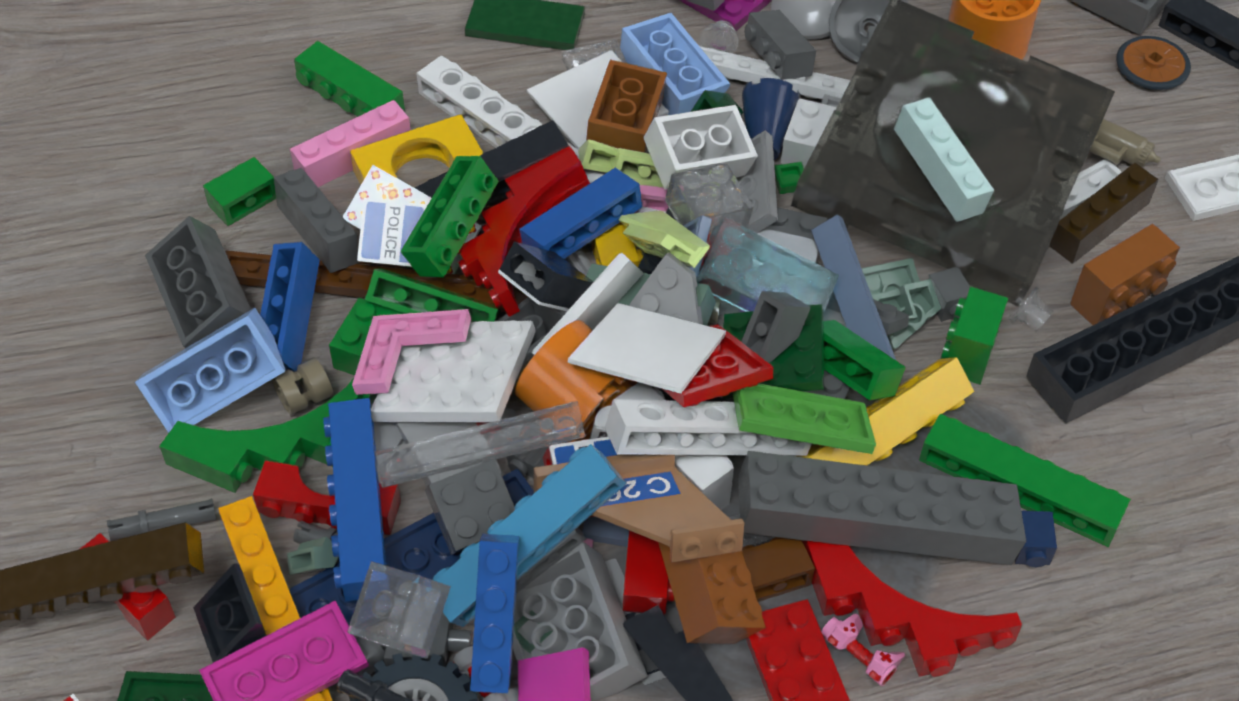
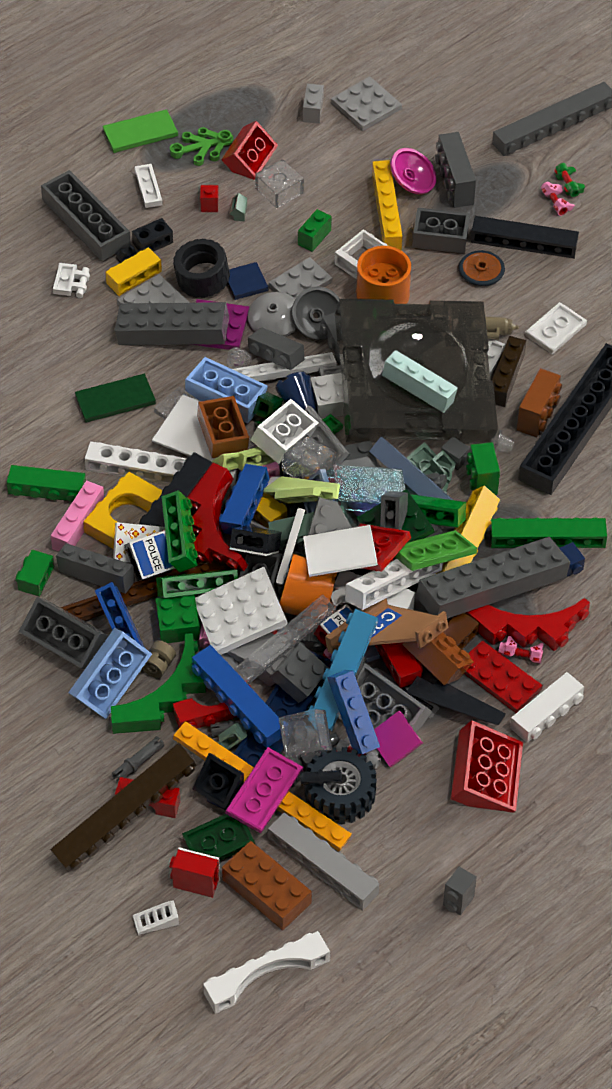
camera: 30 degrees left, 0 degrees up
bright pink plate [352,309,471,395] -> none

